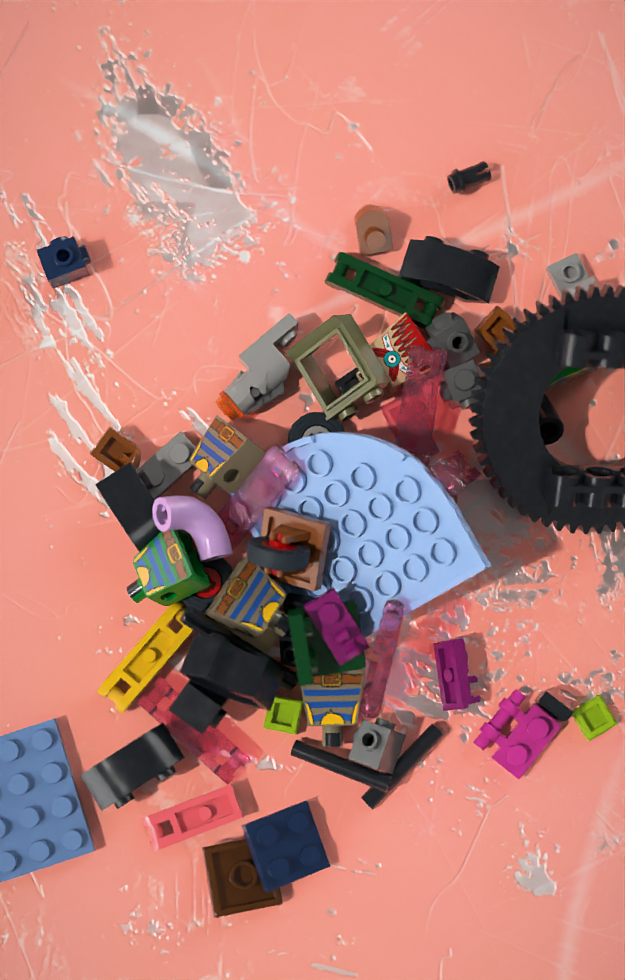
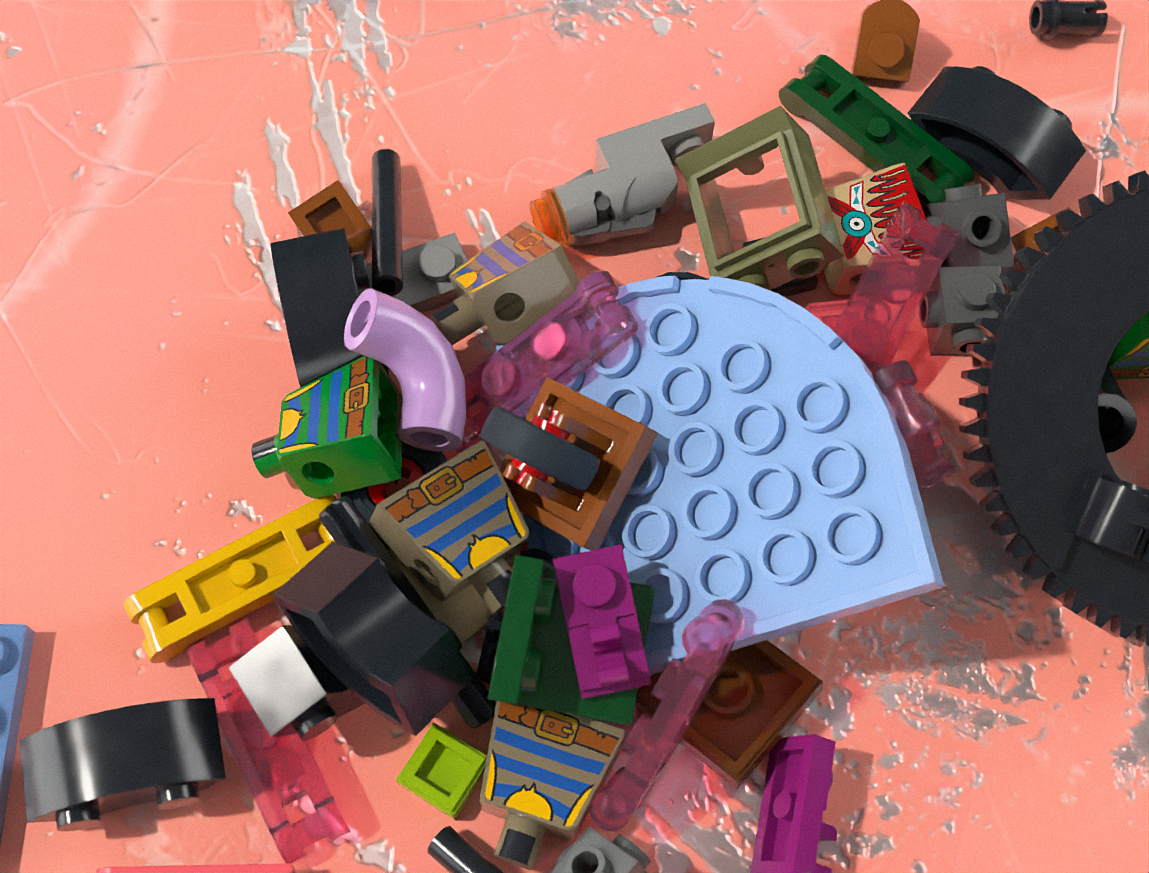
camera: 20 degrees right, 15 degrees down
none -> black piece [371,149,403,296]
none -> reddish brown plate [635,640,823,790]

